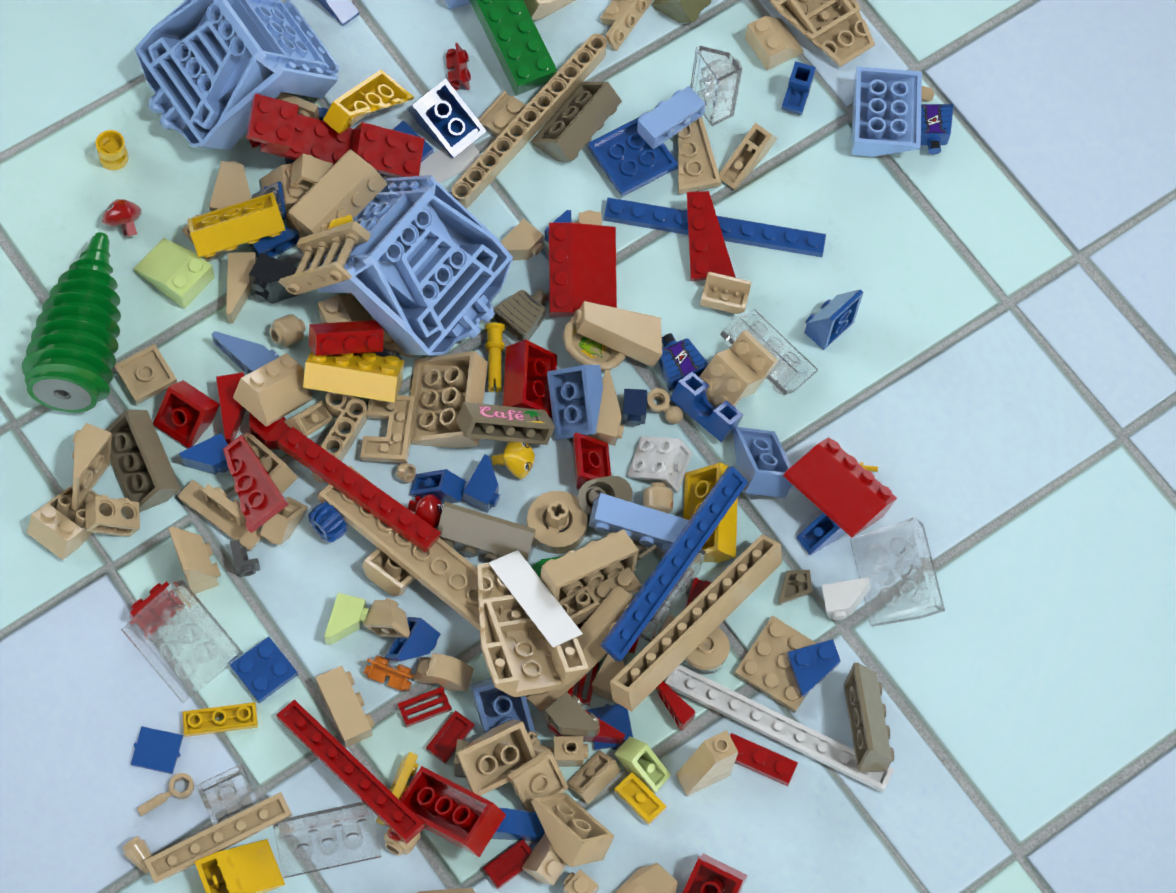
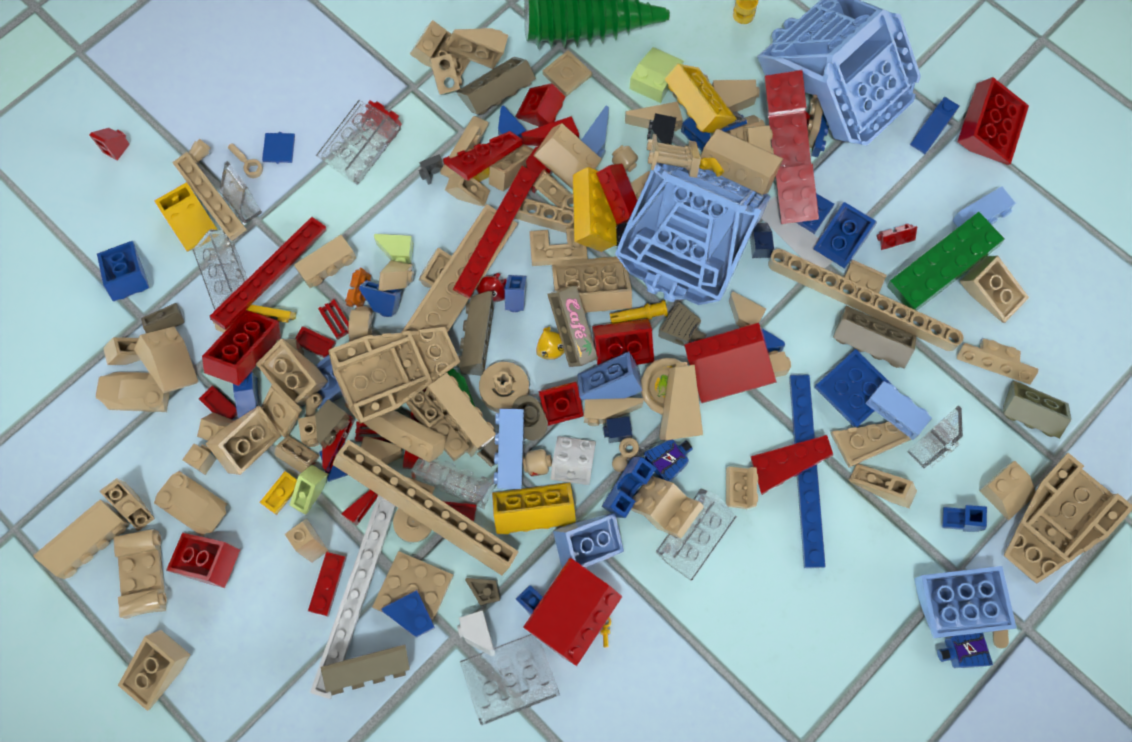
camera: 85 degrees right, 5 degrees up
red piece [102,199,142,237] -> none
tan slope [169,527,221,595] -> none
yellow tile [182,702,258,737] -> none
blue plate [230,636,298,704] -> none
blue gear [308,502,347,543] -> none
yellow wedge [323,70,414,134] -> none
tan hinge [396,463,416,483] -> none
blue slope [463,454,500,513] -> none
white sticker [489,550,583,647] -> none
blue plate [600,466,748,662] -> none
blue slope [804,289,864,350] -> none

